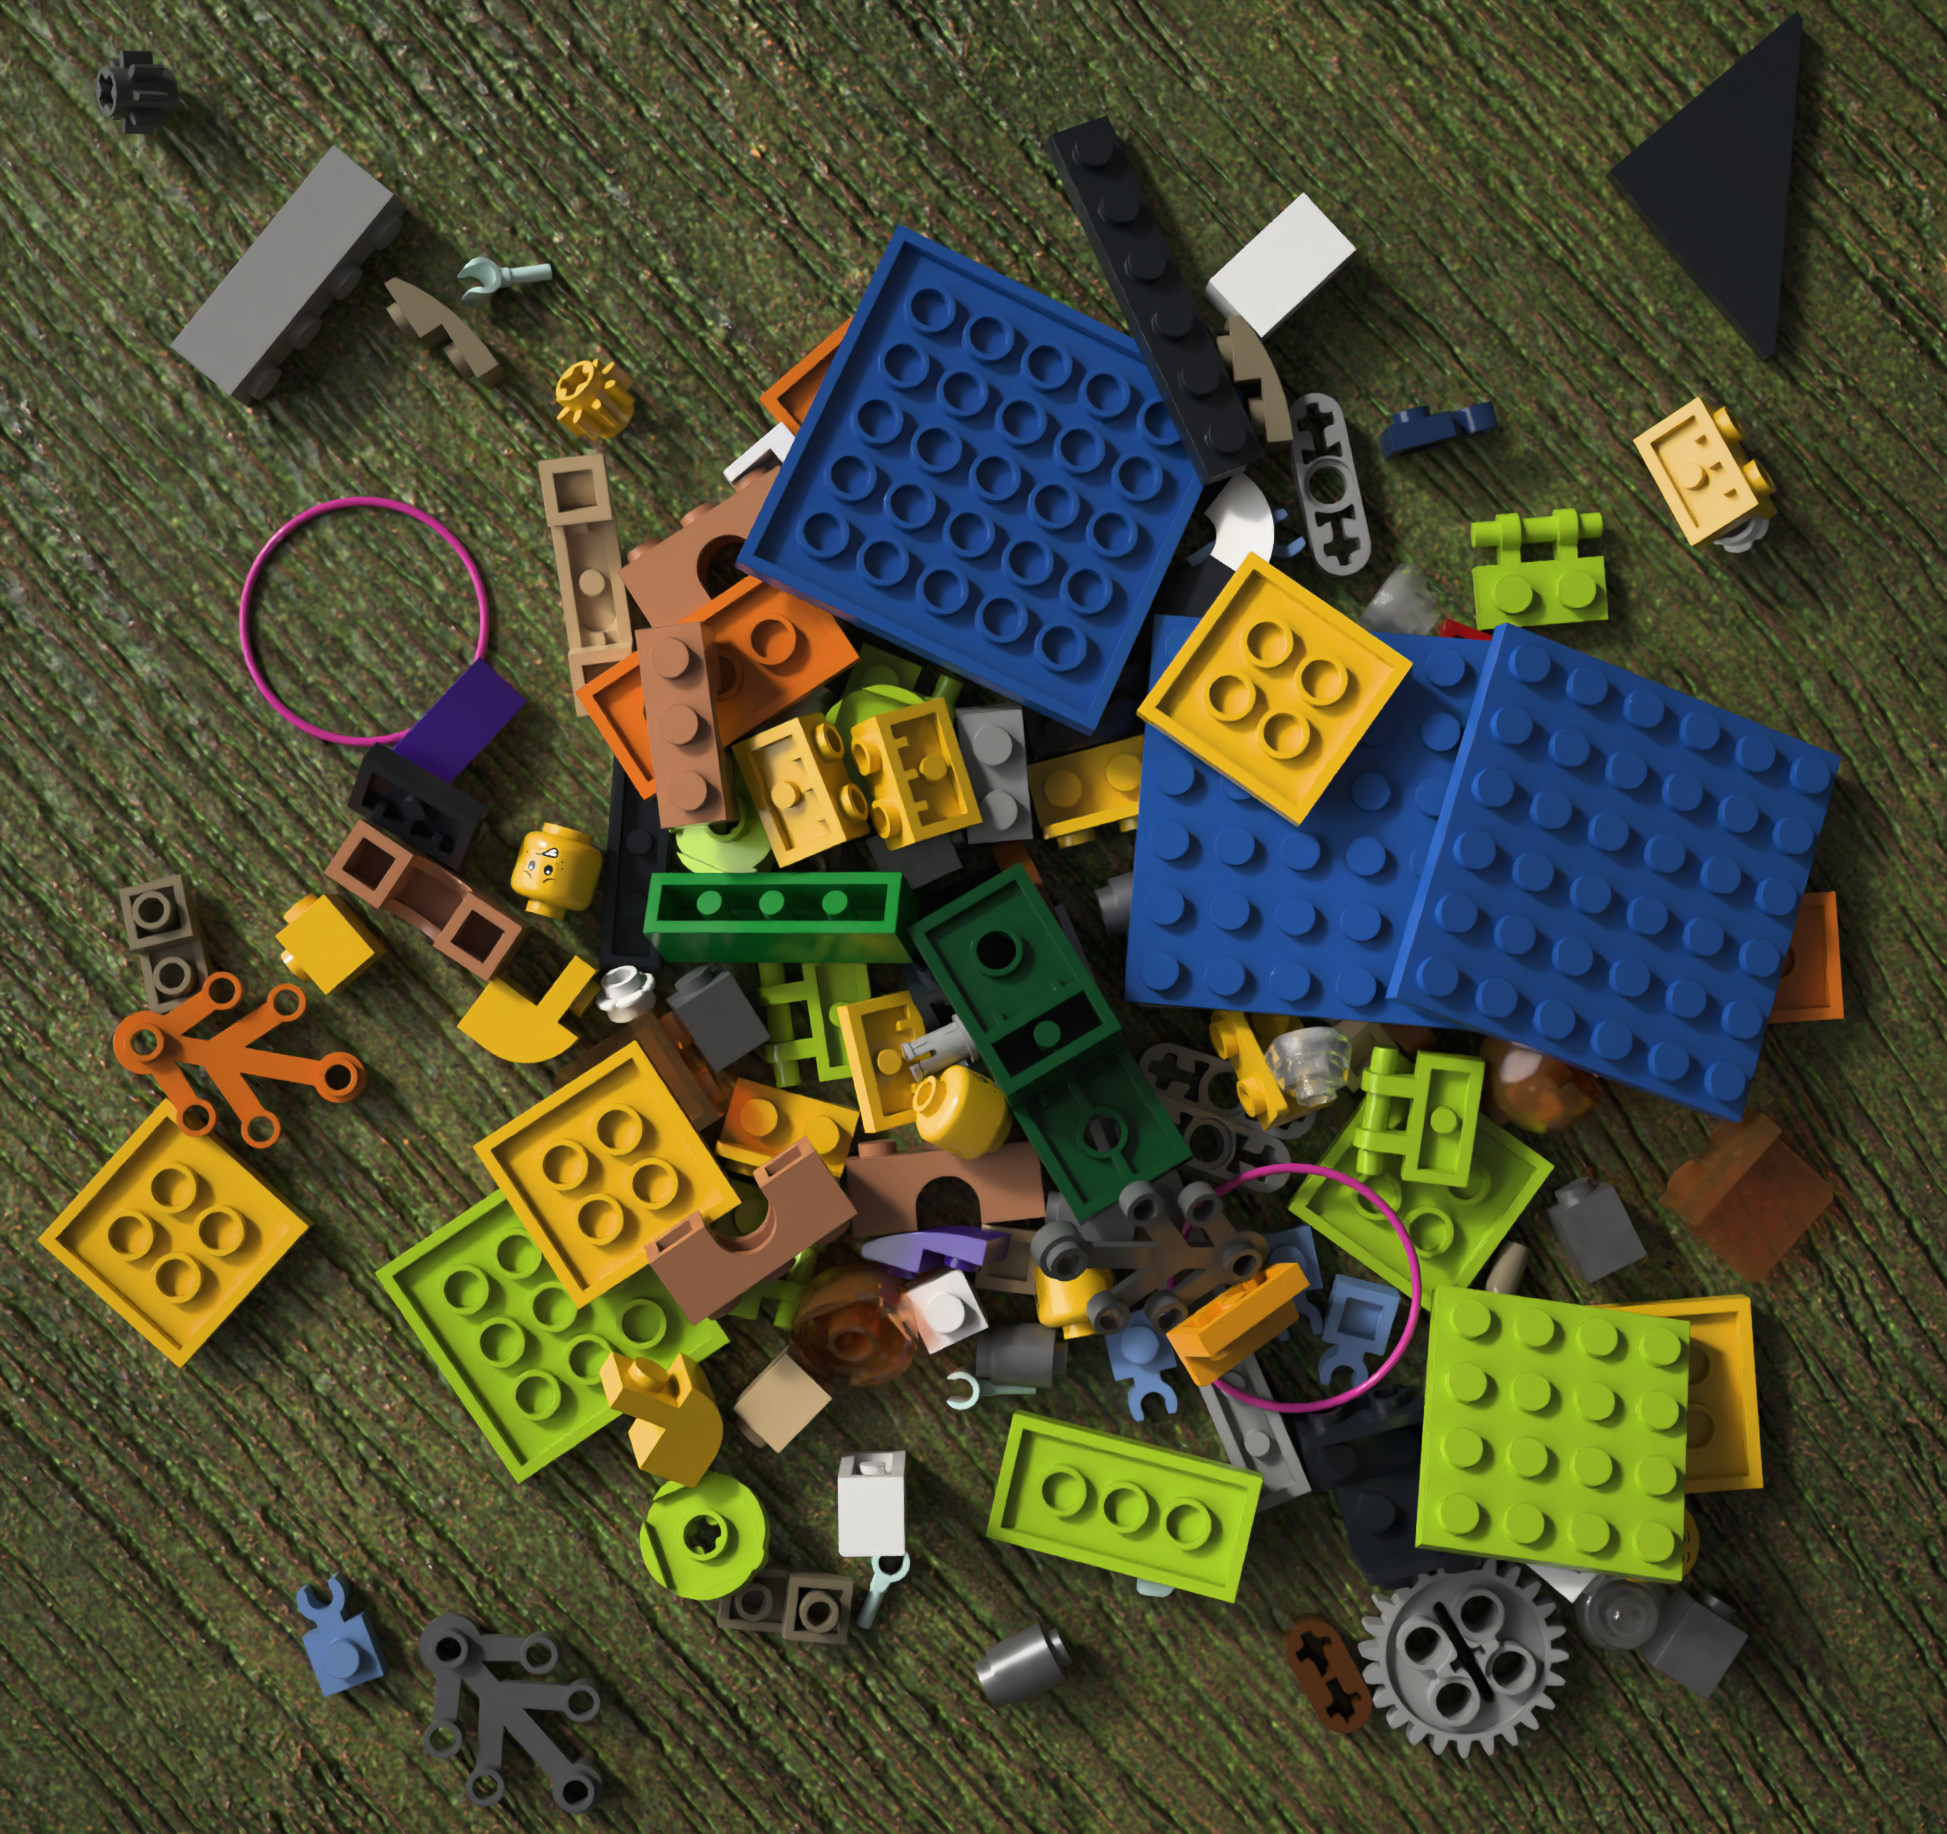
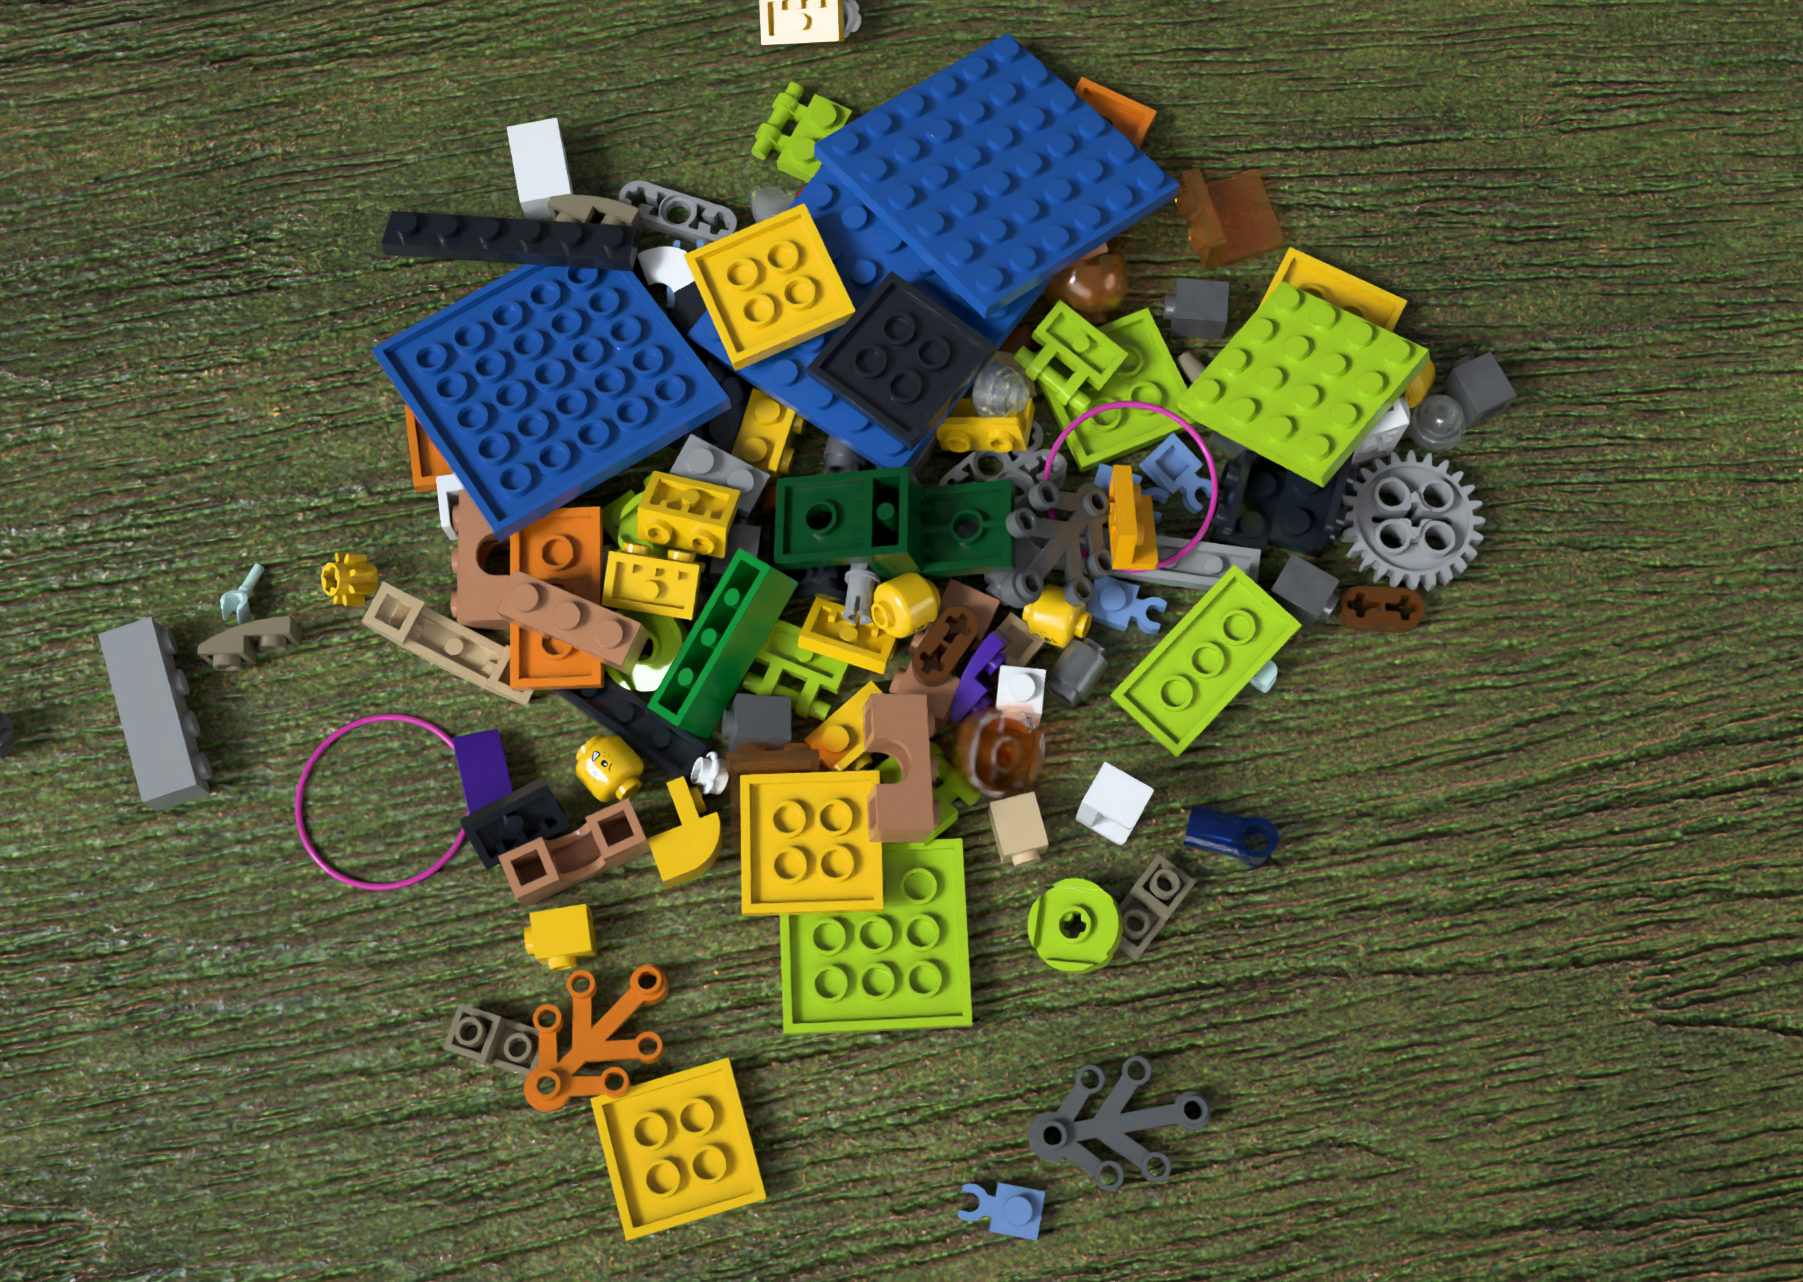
camera: 60 degrees left, 15 degrees down
yellow brick [599,1351,723,1489] -> none
light aqua hand [856,1551,910,1629] -> none
light aqua hand [947,1366,1036,1410] -> none
flat silver brick [974,1621,1074,1709] -> none
dark blue plate [1378,401,1498,461] -> none
none -> black plate [806,271,997,451]
none -> reddish brown beam [912,606,979,687]
none -> clear blue piece [1183,805,1278,867]
none -> flat silver brick [1268,553,1340,629]

